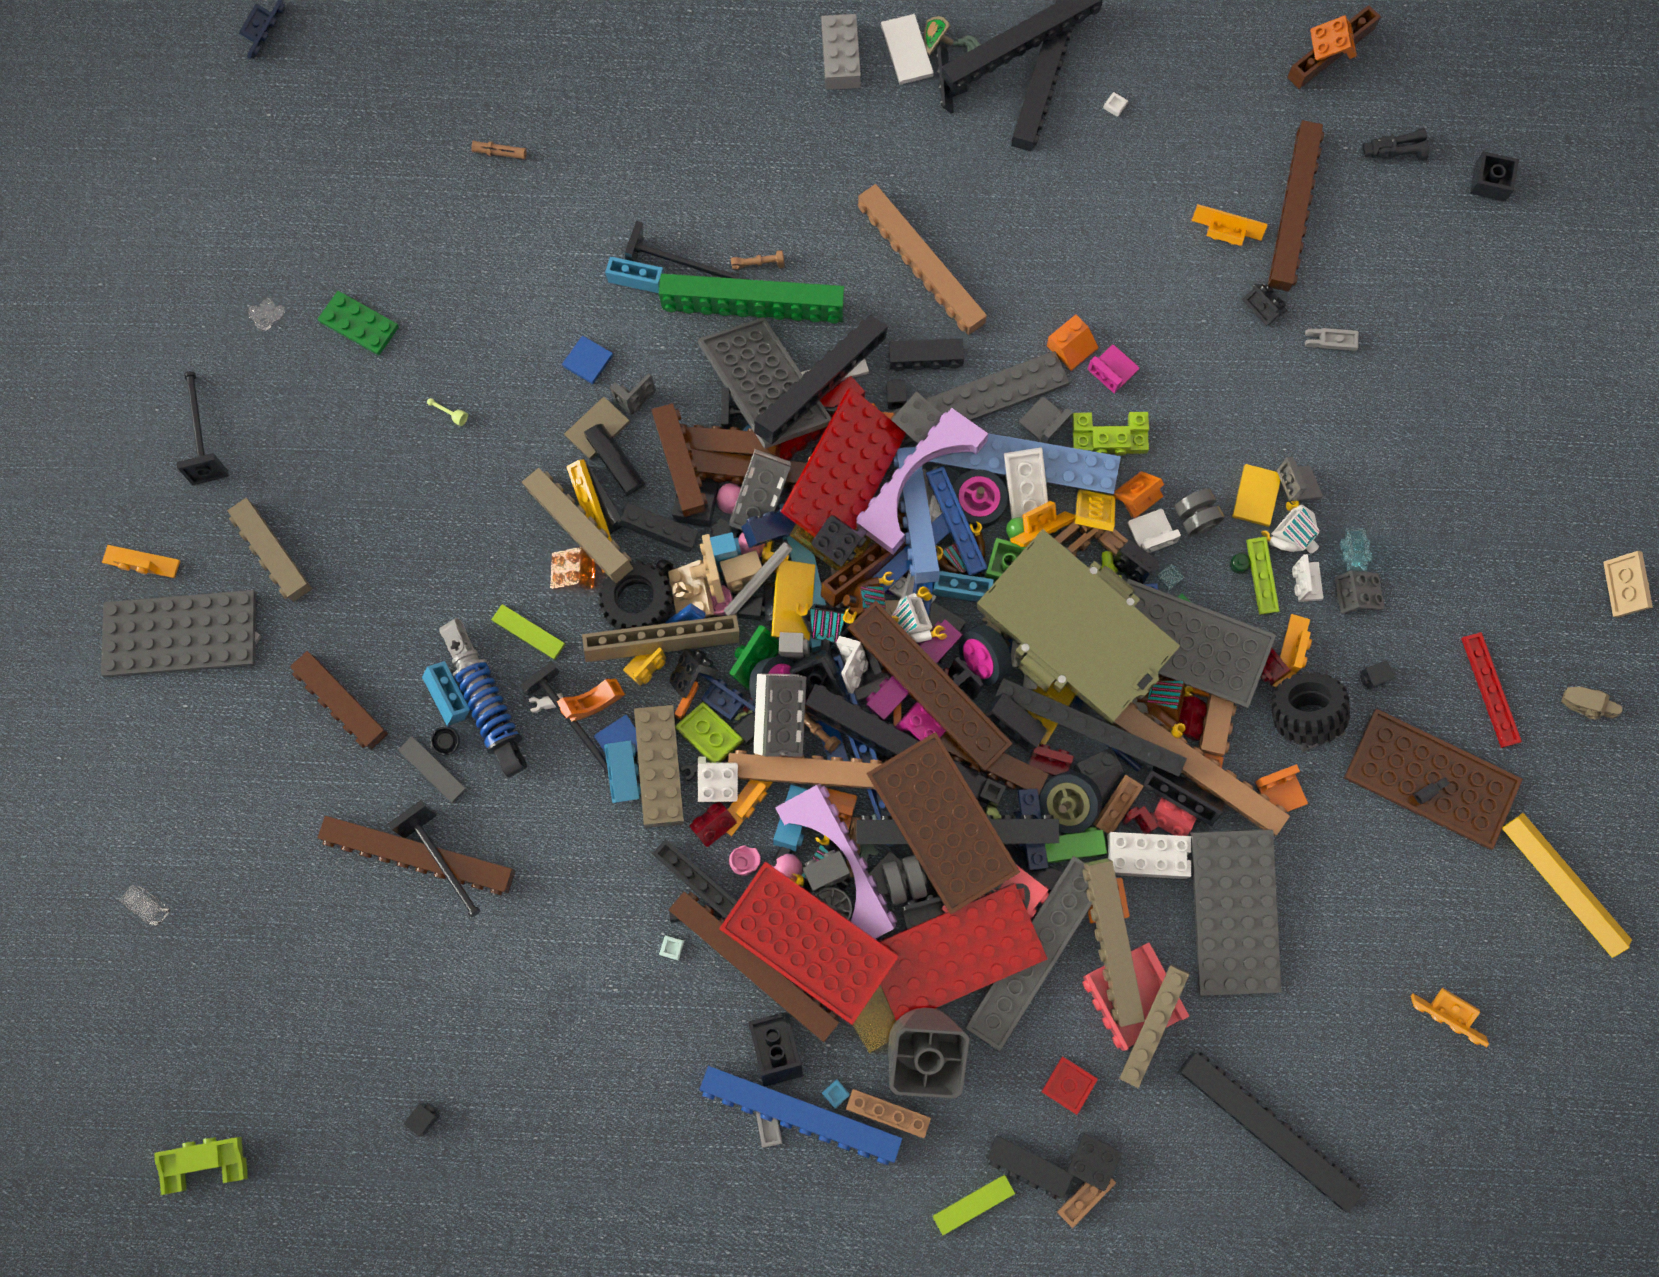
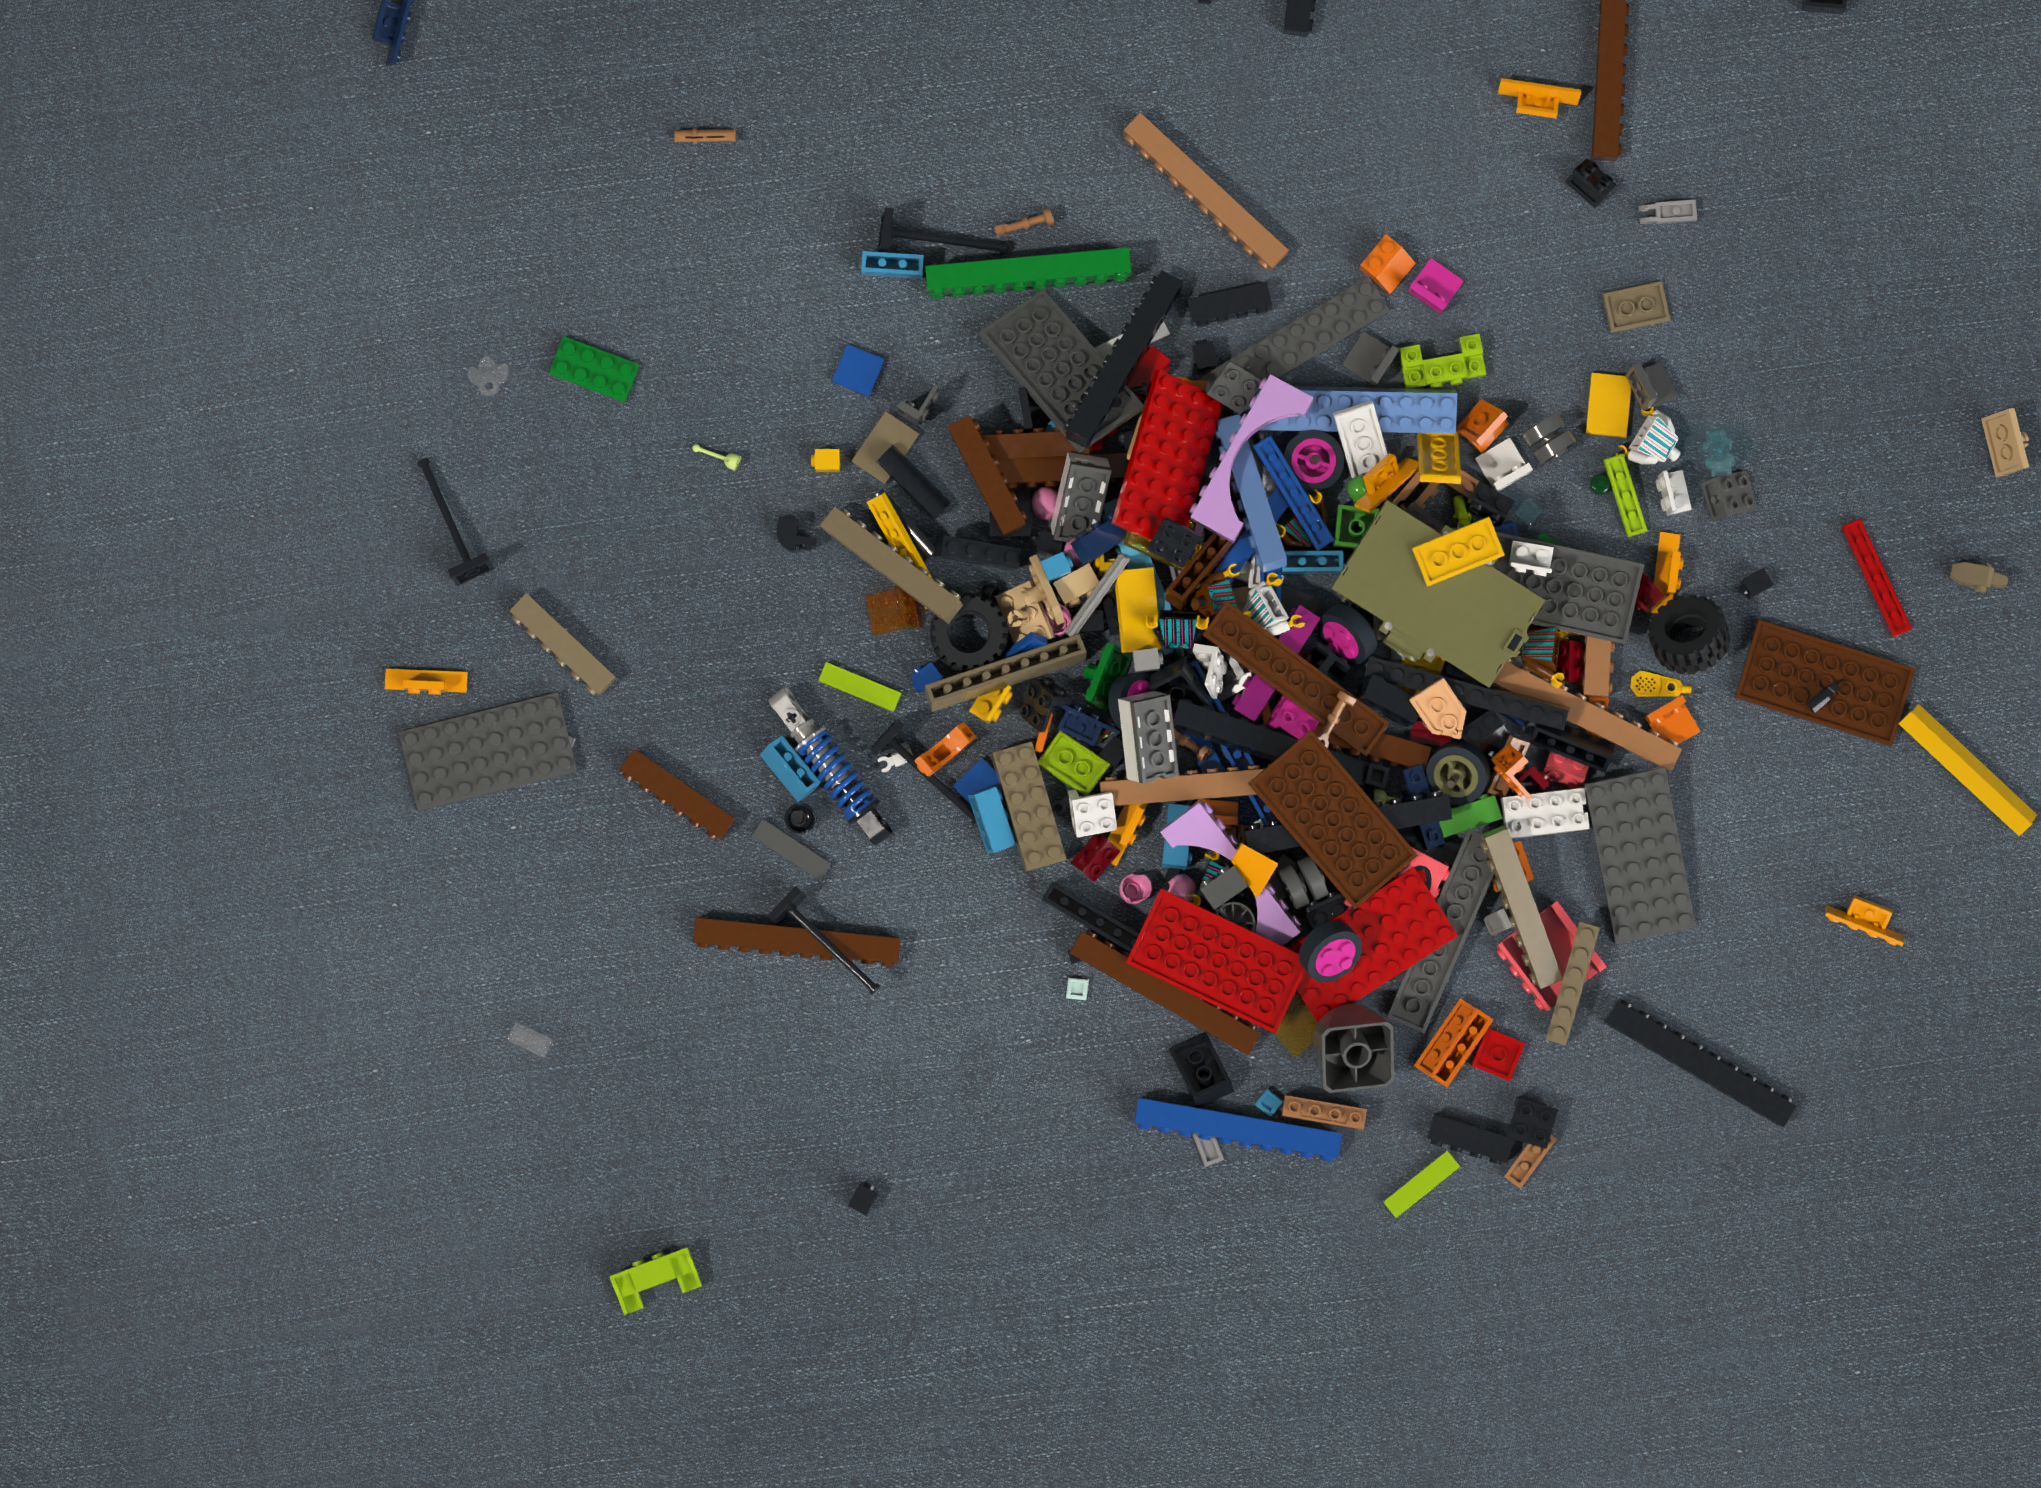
camera: 15 degrees left, 10 degrees up
none -> black brick [777,516,817,554]
none -> yellow brick [811,449,840,472]
none -> blue brick [911,662,943,695]
none -> light orange slope [1231,843,1278,897]
none -> black wheel [1299,921,1362,982]
none -> medium nougat piece [1316,690,1357,748]
none -> light nougat tile [1409,678,1466,739]
none -> yellow tile [1412,517,1505,587]
none -> orange brick [1414,998,1494,1088]
none -> light grey tile [1483,908,1512,936]
none -> orange bracket [1491,743,1532,799]
none -> white bracket [1508,540,1554,576]
none -> dark tan tile [1602,281,1671,334]
none -> yellow piece [1630,670,1692,697]

